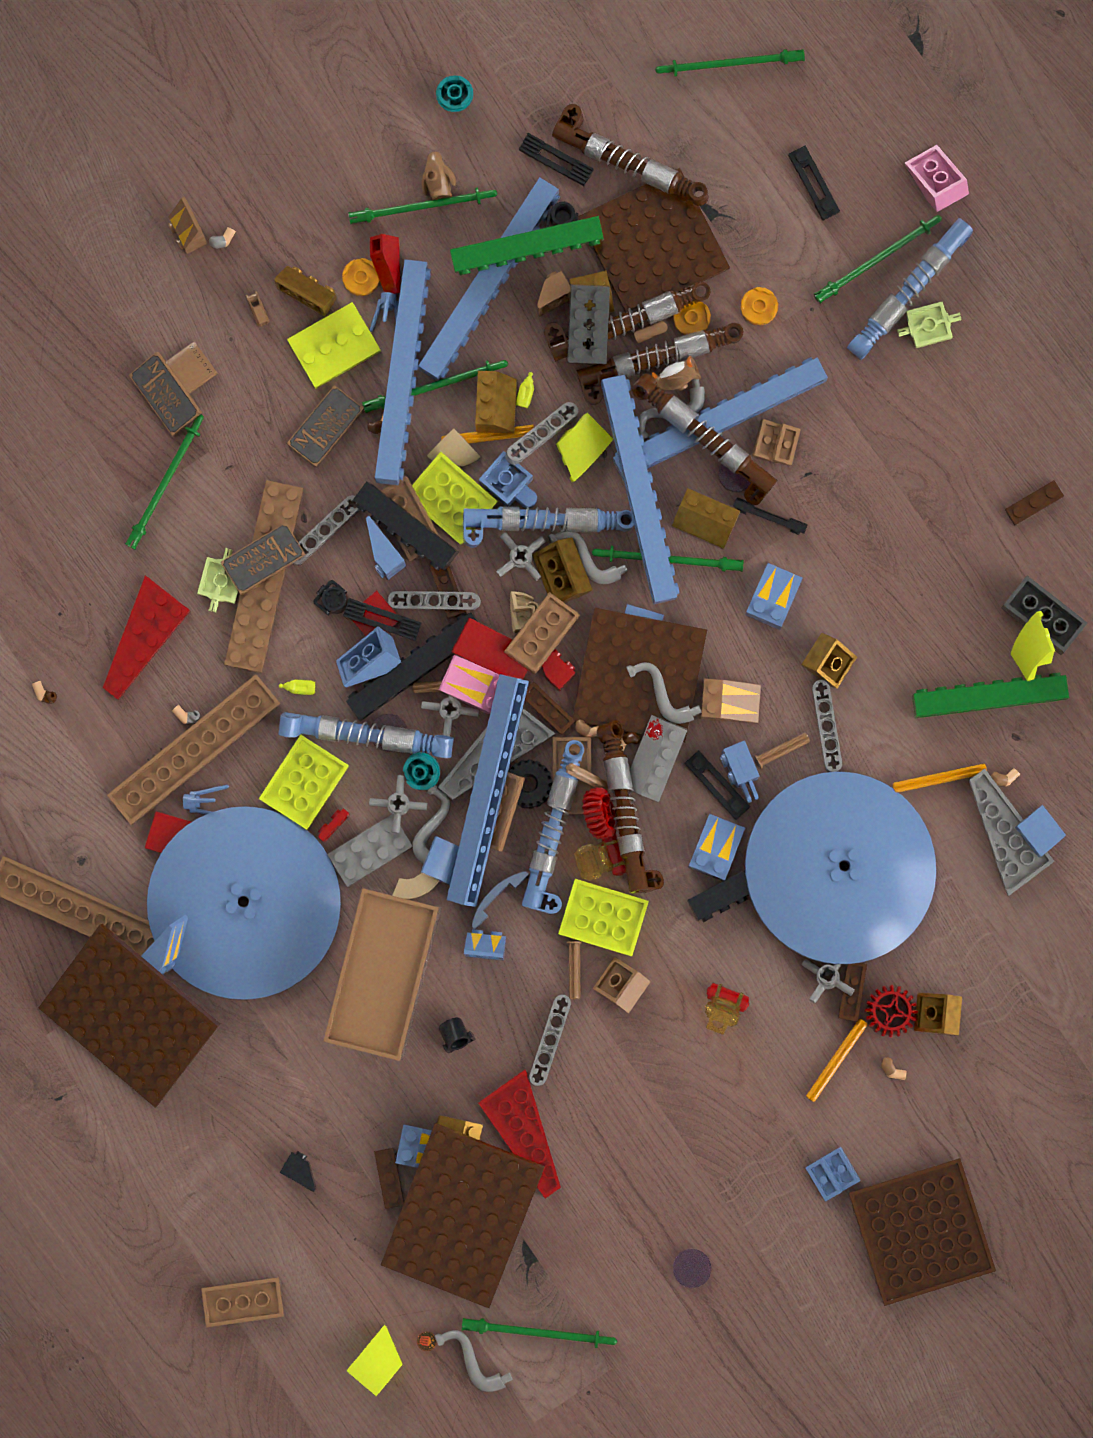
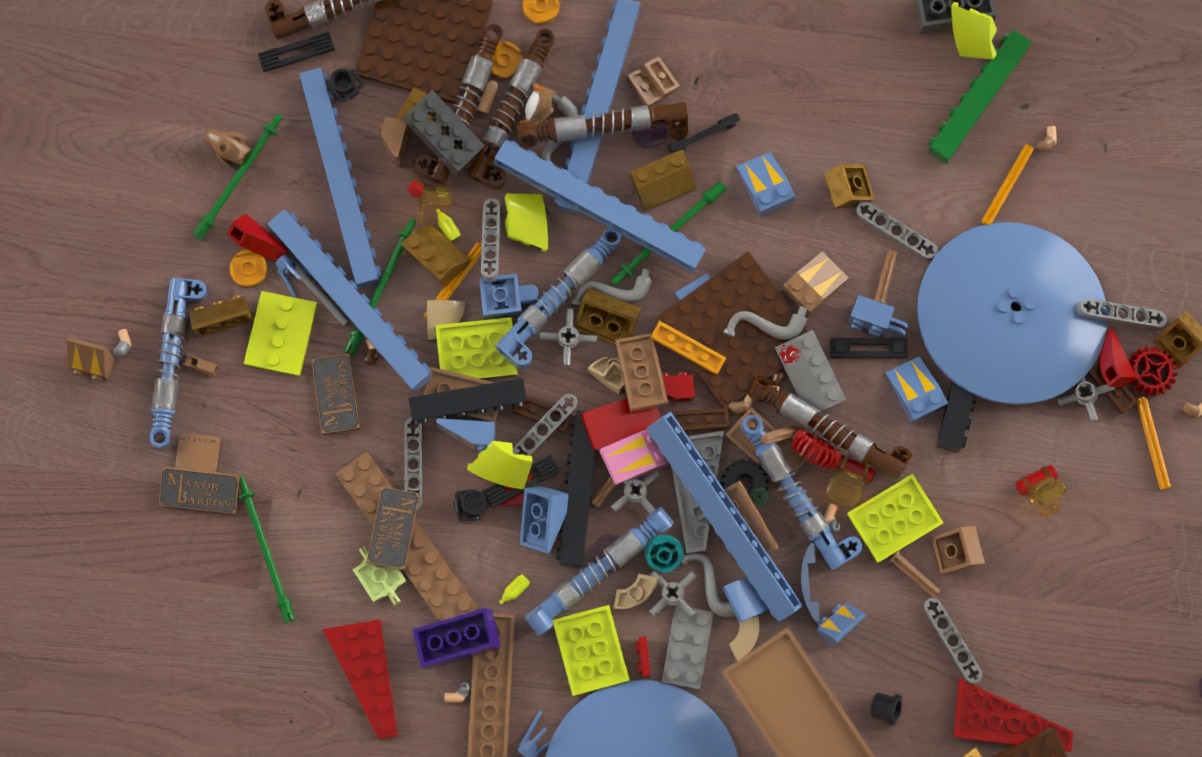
camera: 50 degrees left, 5 degrees down
teal cone [436,75,473,112] -> none
green brick [450,216,604,276] -> none
light grey wing [969,769,1054,896] -> none
medium blue slope [1015,805,1066,857] -> none
none -> medium blue piece [149,278,207,450]
none -> light grey bar [294,265,349,326]
none -> clear yellow piece [407,177,453,224]
none -> dark purple brick [412,608,501,670]
none -> neon yellow slope [467,441,532,490]
none -> tan tile [613,574,659,609]
none -> light orange tile [650,321,726,375]
none -> clear green plate [751,488,770,507]
none -> arm [823,503,840,532]
none -> light grey beam [1077,298,1167,329]
none -> red slope [1100,328,1137,387]

